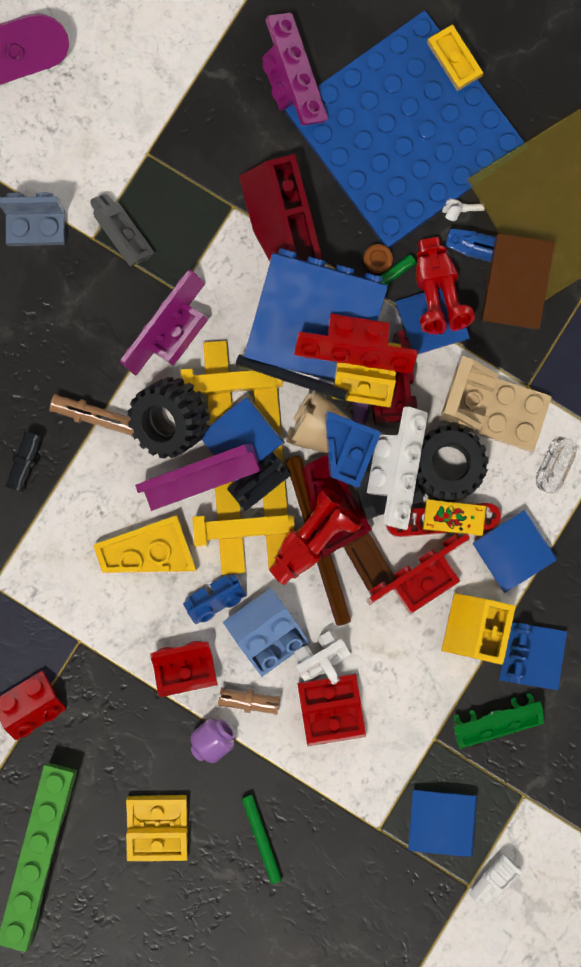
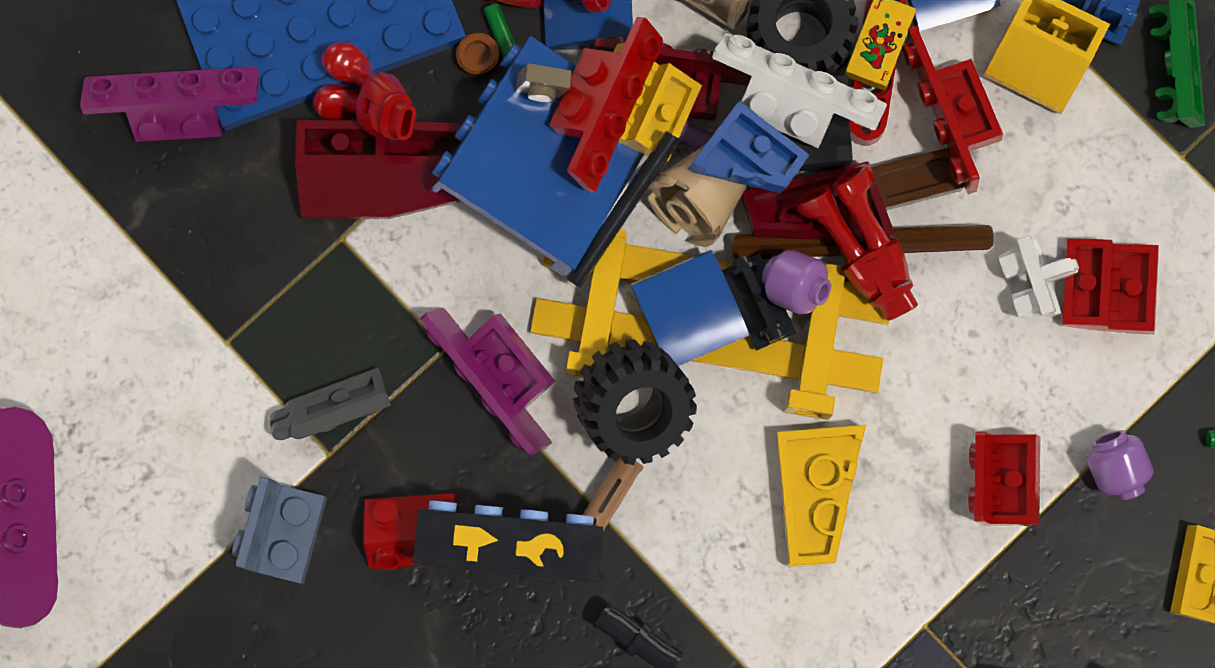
camera: 75 degrees left, 5 degrees down
magenta fence [135,443,262,511] -> none
blue hinge [183,574,247,625] -> none
medium nougat pin [218,687,280,715] -> none
medium blue slope [223,588,310,677] -> none
none -> red piece [313,41,416,141]
none -> red bracket [364,493,456,570]
none -> black brick [412,500,603,582]
none -> dark tan plate [516,63,571,102]
none -> medium lavender head [761,250,831,315]

